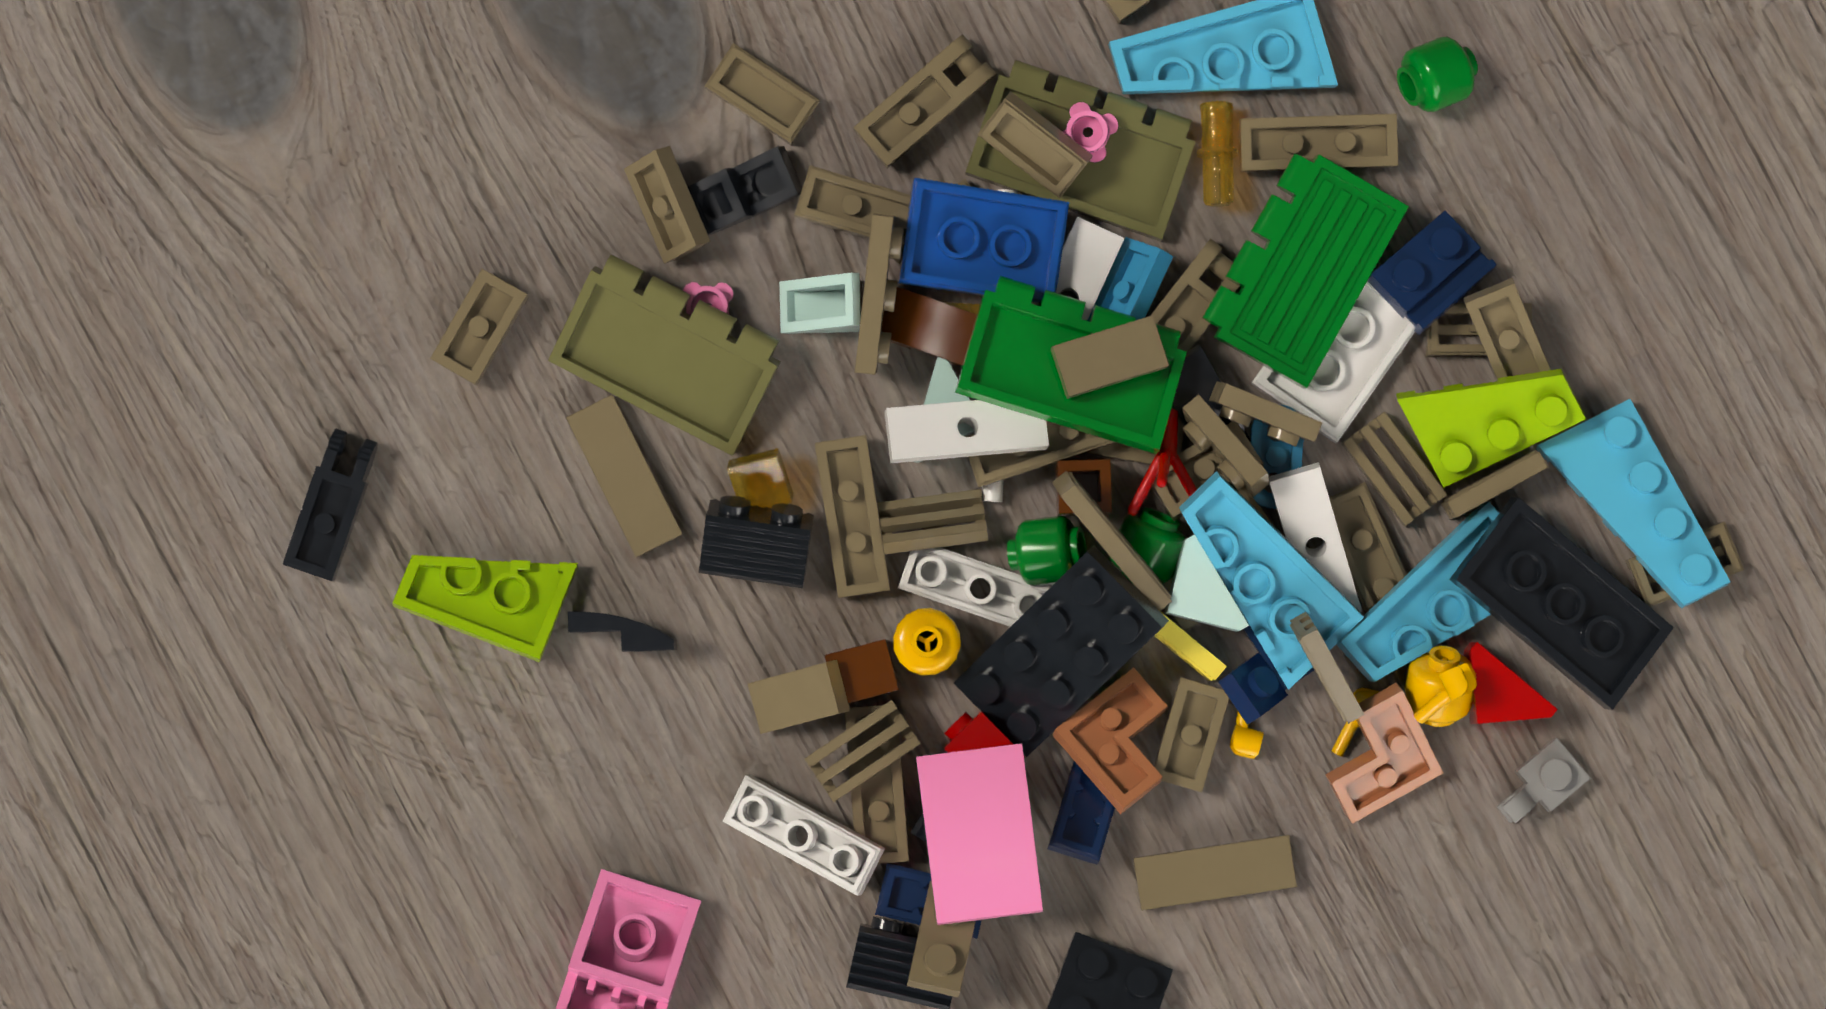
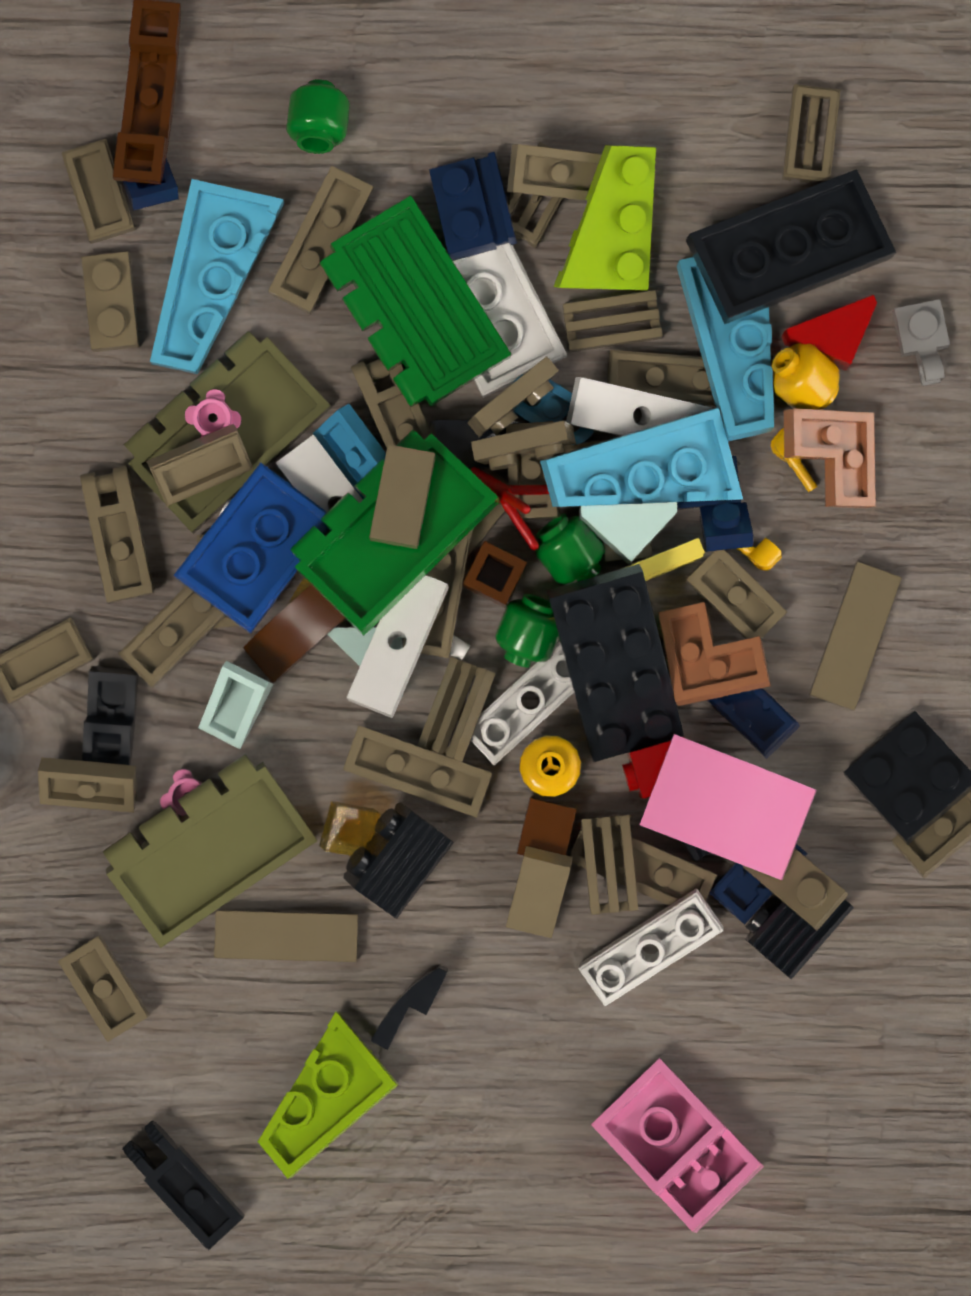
camera: 60 degrees left, 0 degrees up
dark tan plate [854,214,903,375] -> none
dark tan tile [1052,471,1172,611] -> none
clear yellow axle [1197,101,1238,207] -> none
dark tan tile [1290,612,1365,724] -> none
yellow hand [1414,662,1477,724] -> none
dark tan tile [1441,450,1548,520] -> none
medium azure wing [1536,399,1731,609] -> none

